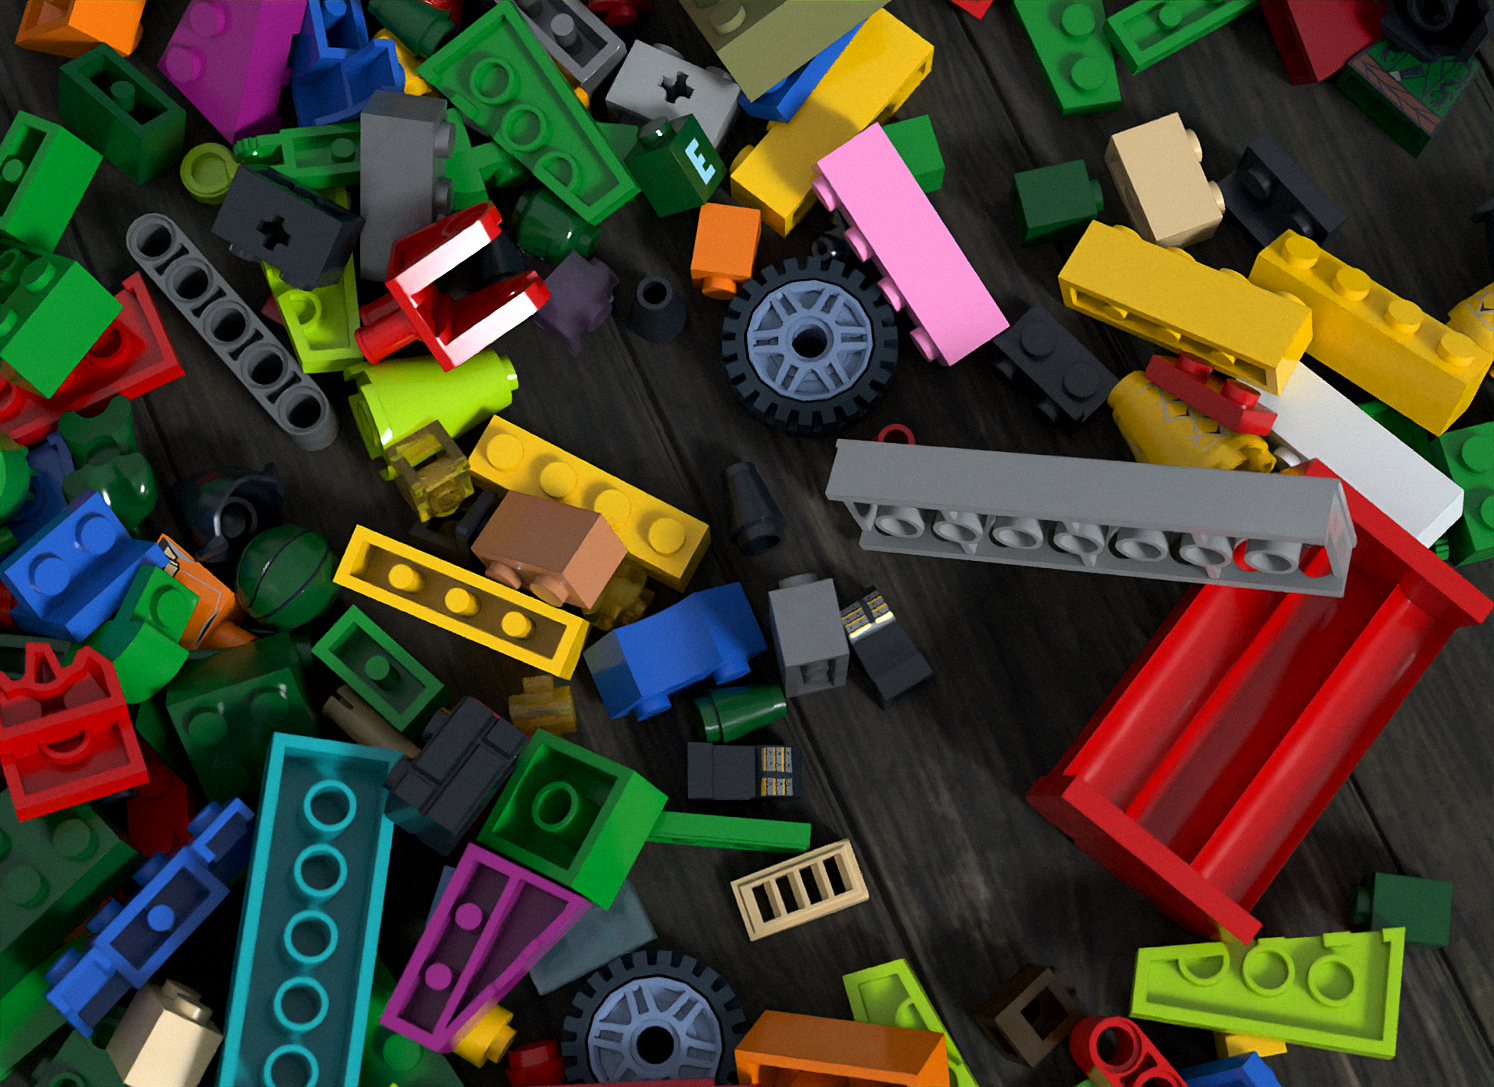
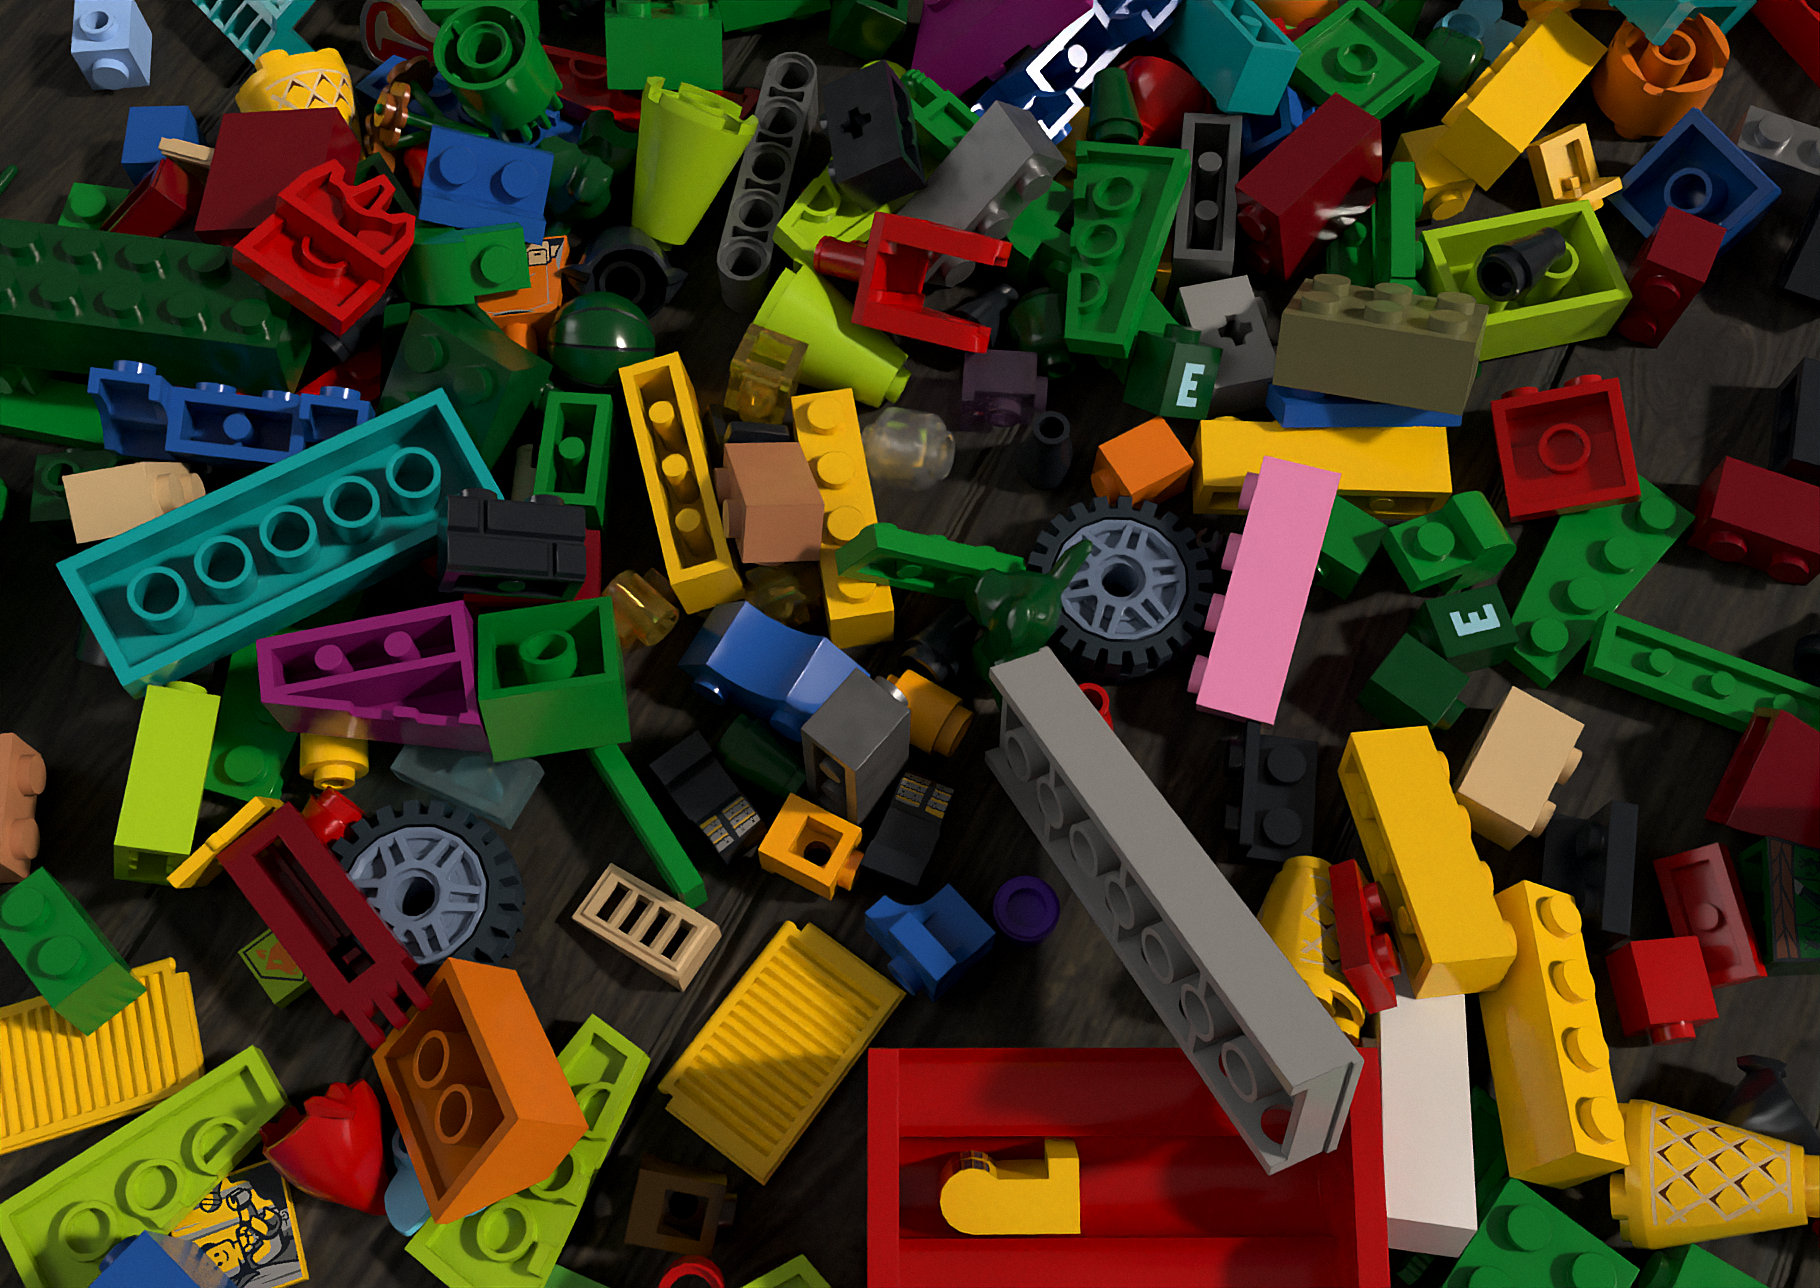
camera: 45 degrees right, 10 degrees down
none -> lime cone [631,76,758,251]
none -> yellow window [657,920,907,1186]
none -> light orange brick [758,793,865,901]
none -> green plate [835,523,1026,600]
none -> clear head [861,407,955,491]
none -> blue brick [865,883,996,1003]
none -> light orange brick [887,669,974,758]
none -> yellow leg [939,1139,1080,1235]
none -> dark green animal [965,539,1093,712]
none -> dark purple tile [992,876,1060,947]
none -> green brick [1380,491,1517,596]
none -> dark green brick [1407,584,1520,673]
none -> red brick [1605,936,1719,1046]
none -> red plate [1653,842,1768,990]

